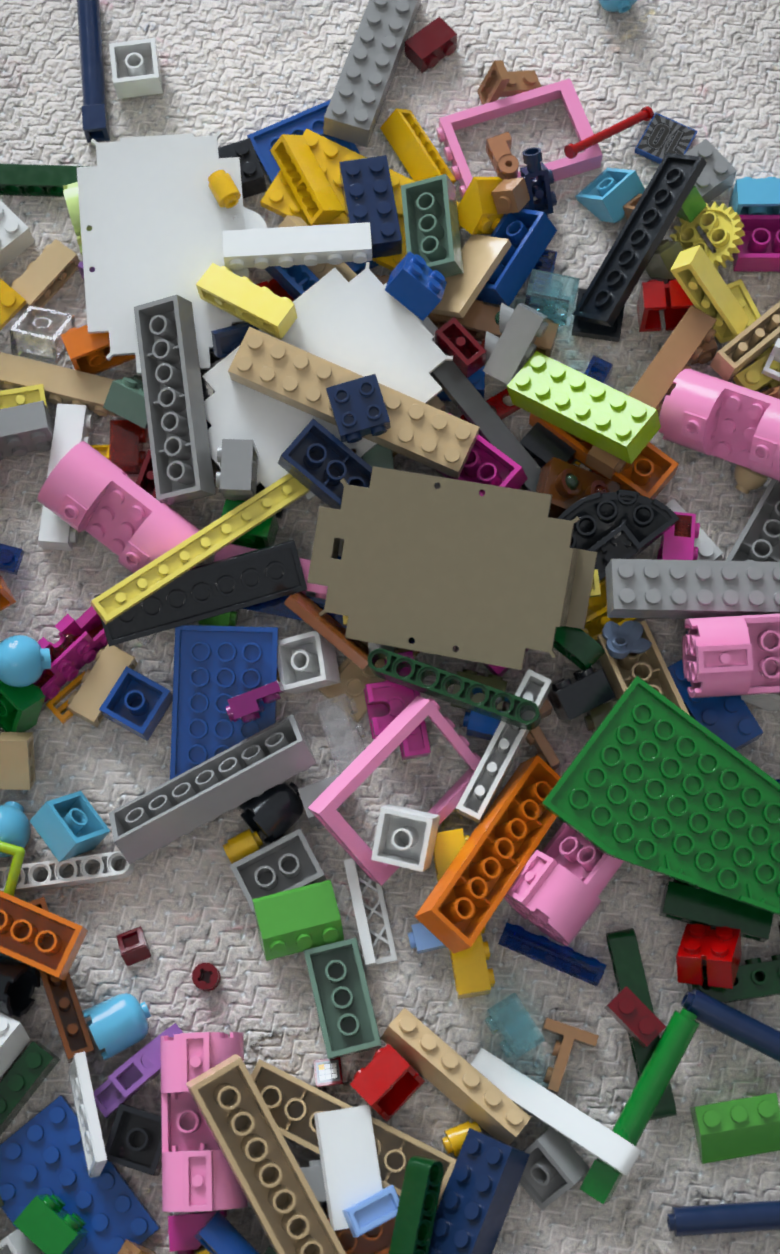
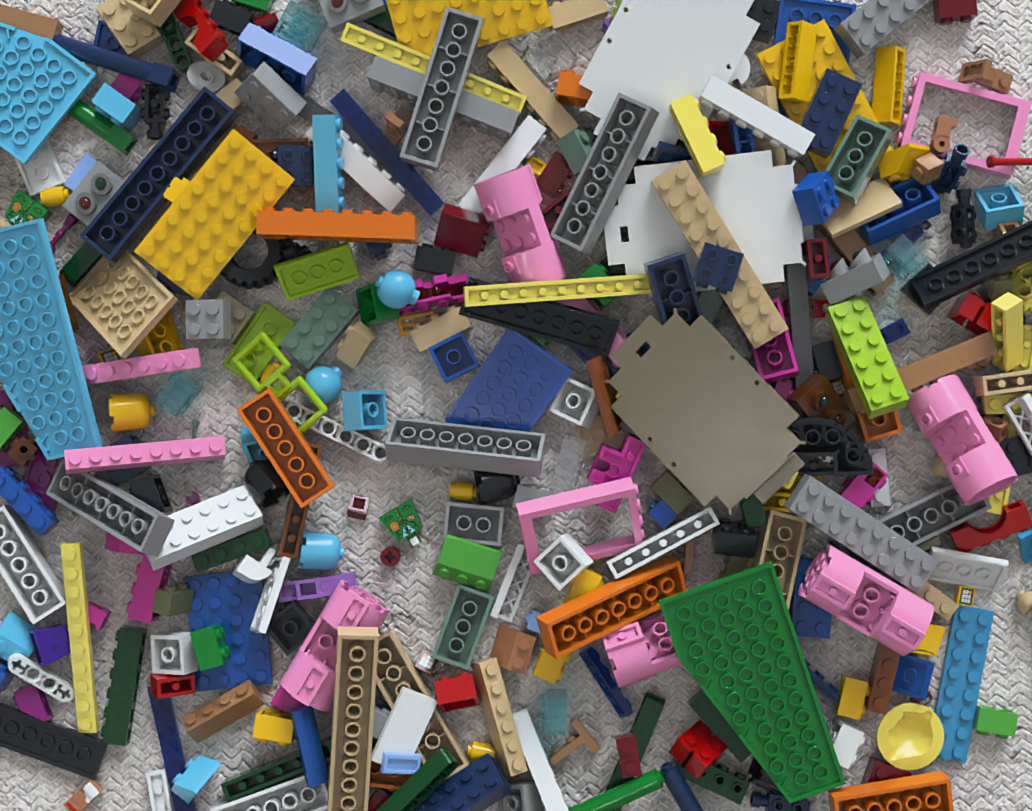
camera: 30 degrees right, 15 degrees up
yellow brick [208,170,241,208] -> none
light grey brick [216,439,258,501] -> none
magenta plate [226,681,285,723] -> none
dark green beam [368,648,541,730] -> none
sand blue plate [602,620,652,659] -> none
none -> white brick [232,547,276,584]
none -> green torso [379,498,423,547]
none -> black brick [413,243,456,276]
none -> dark red brick [434,203,491,258]
none -> nougat slope [490,624,536,675]
none -> black brick [950,189,977,248]

